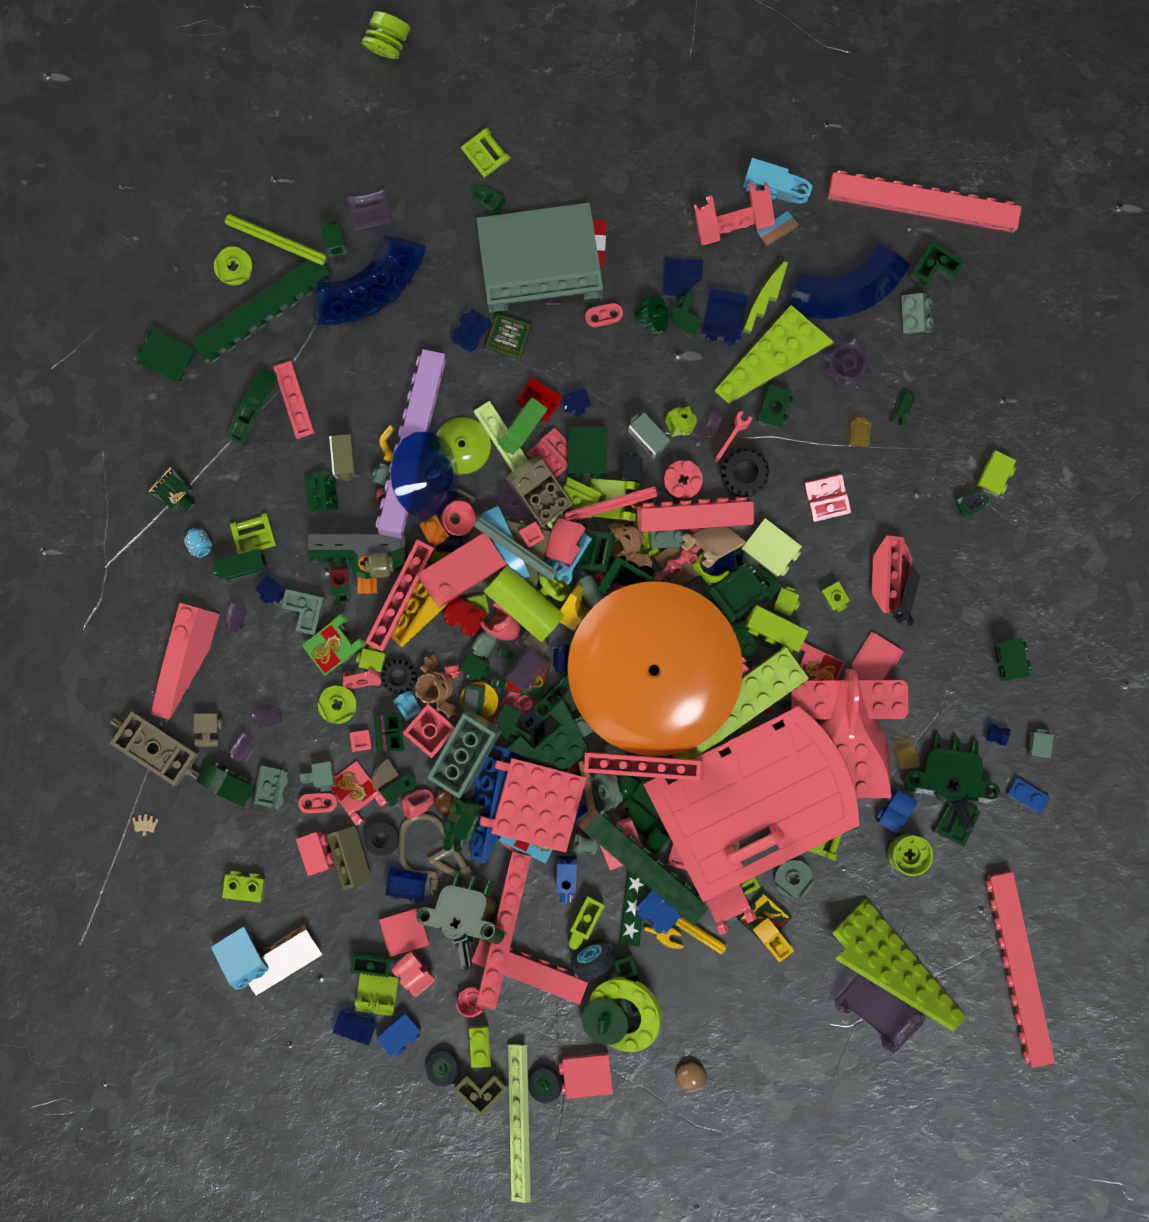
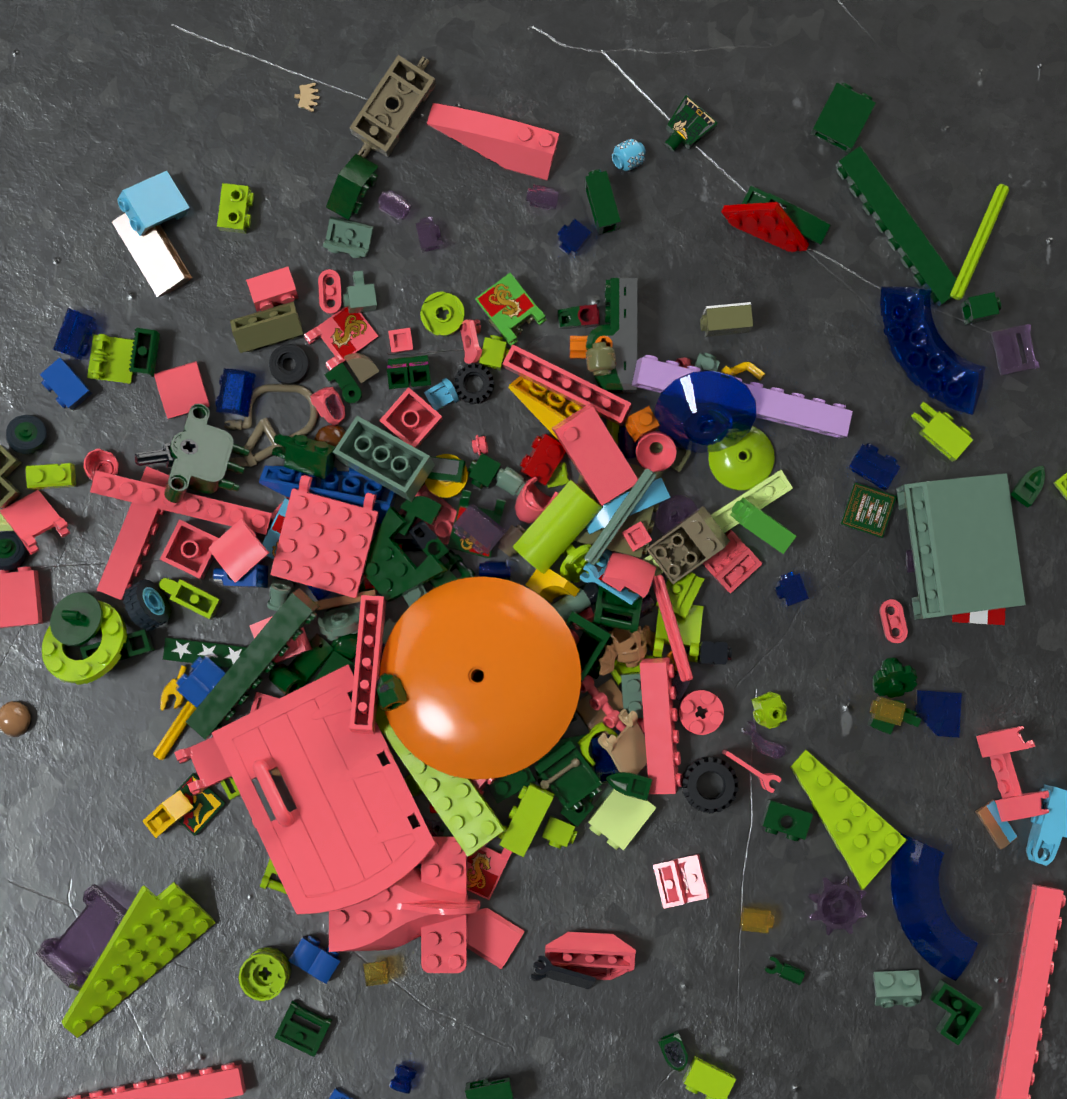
camera: 90 degrees right, 0 degrees up
dark tan brick [194,714,223,747] -> none
lime plate [214,247,253,286] -> none
lime plate [230,513,276,554] -> none
coral tile [273,360,315,439] -> none
sand green panel [281,589,325,635] -> none
dark green bracket [304,471,338,513] -> none
coral brick [390,951,436,998] -> none
medium nougat helmet [415,654,459,718] -> none
red bracket [516,377,563,422] -> none
dark green panel [568,427,607,478] -> none
sand green piece [628,412,671,459] -> none
clear blue panel [702,289,748,345] -> none
lime slope [743,261,788,334] -> none
sand green plate [774,860,813,898] -> none
lime brick [821,581,850,612] -> none
dark green piece [903,734,1000,831] -> none
none -> coral flag [0,490,70,555]
none -> coral brick [160,519,219,580]
none -> coral slope [209,518,270,583]
none -> dark green rock [377,673,407,711]
none -> dark tan hinge [540,758,580,790]
none -> dark green plate [606,772,652,801]
none -> red plate [721,202,809,252]
none -> clear yellow brick [870,697,906,726]
none -> lime hinge [911,402,973,462]

